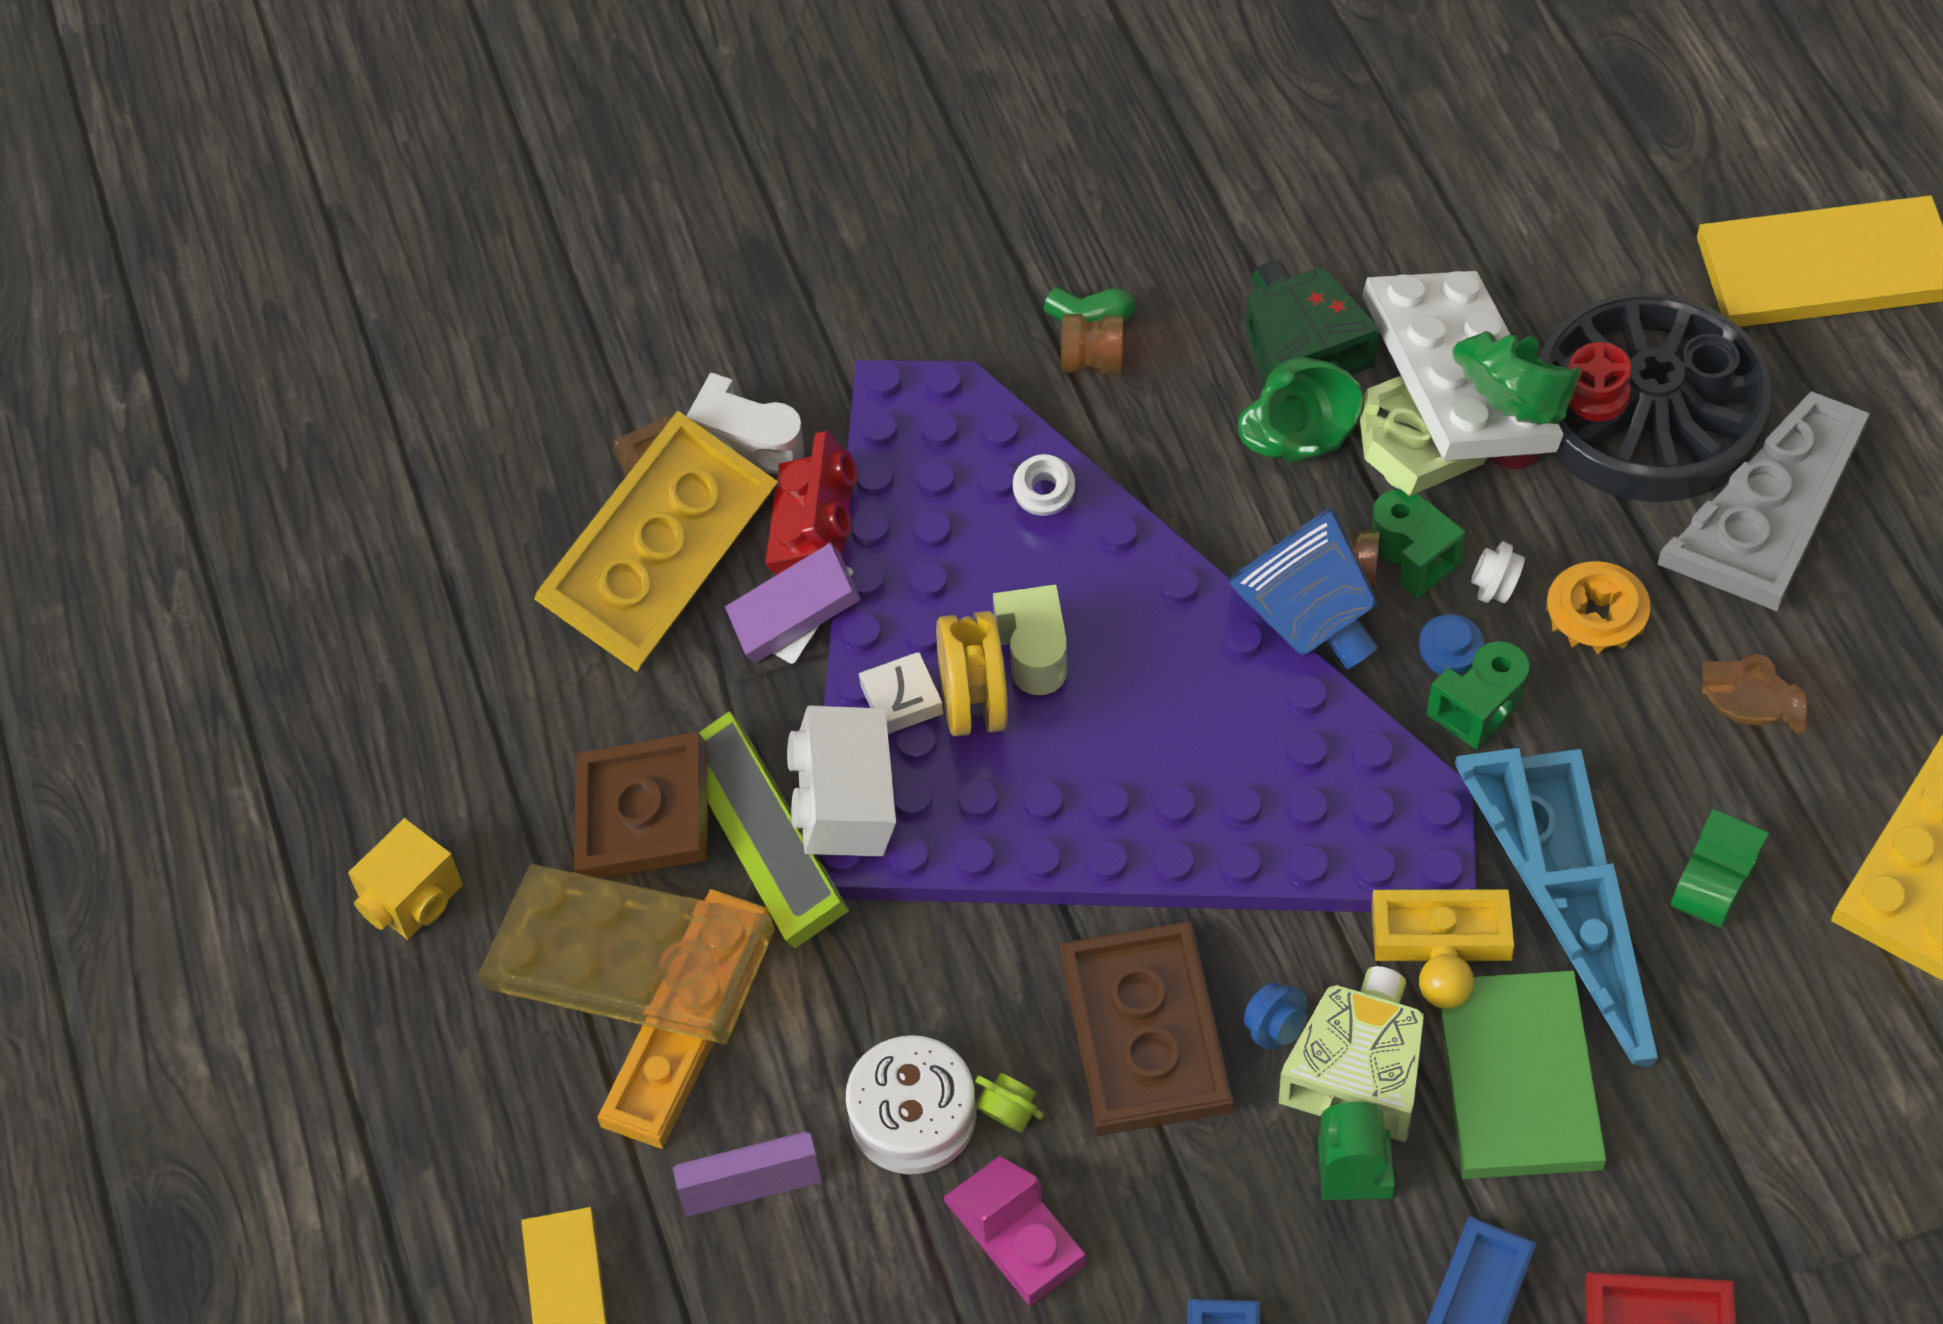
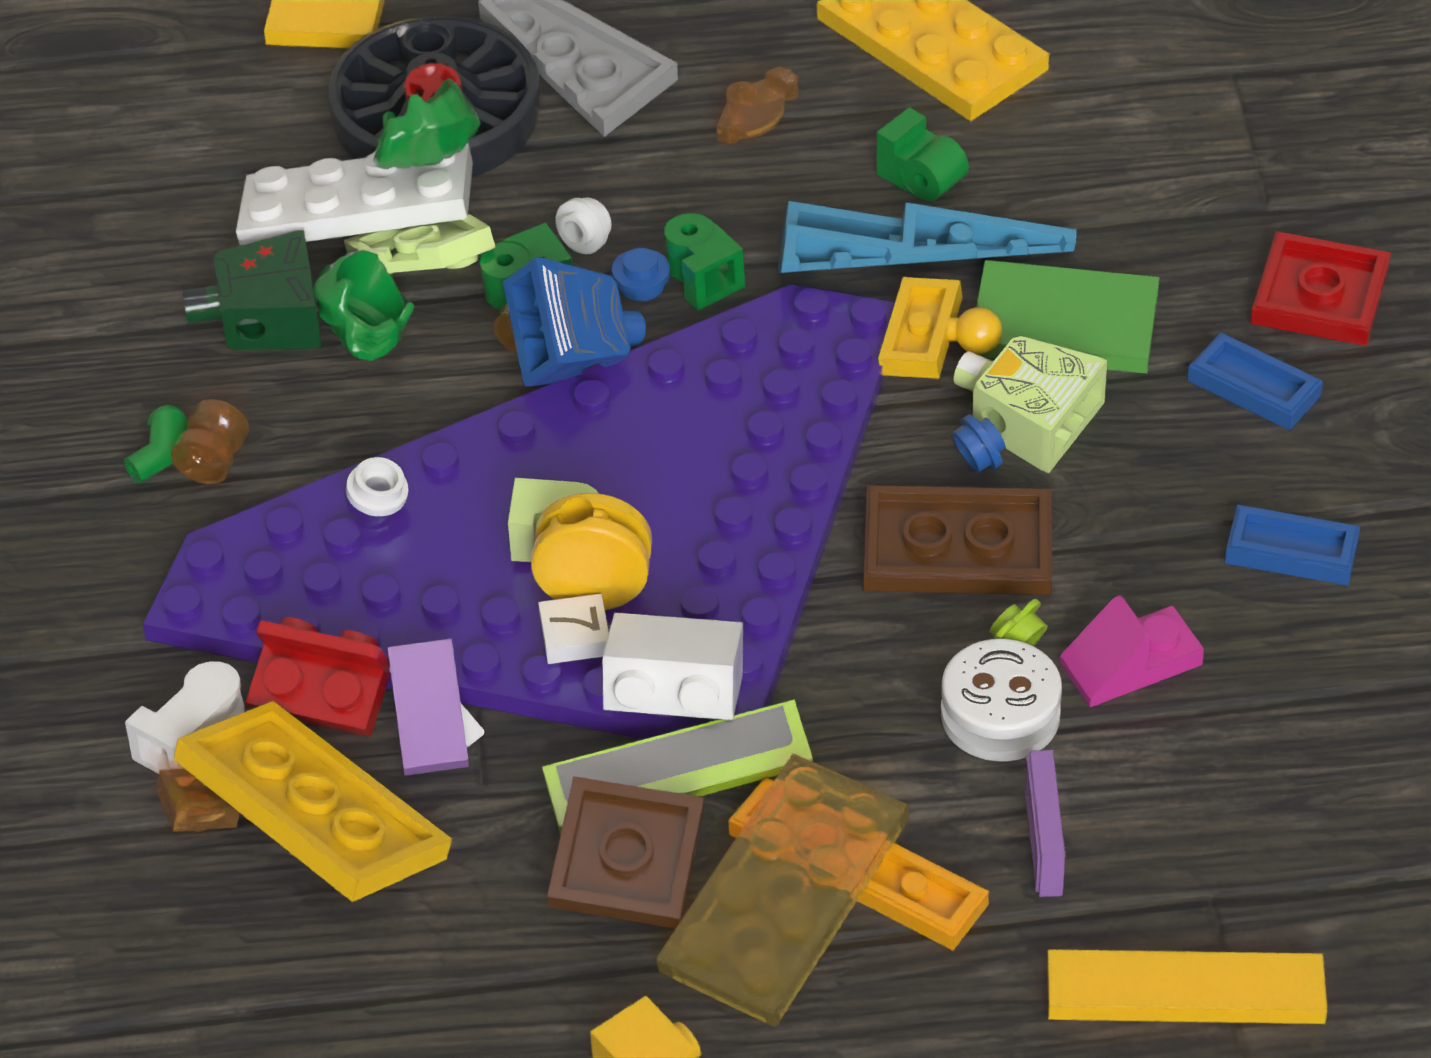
camera: 80 degrees left, 10 degrees down
green leg [1318,1101,1394,1200] -> none
light orange gear [1546,561,1650,655] -> none

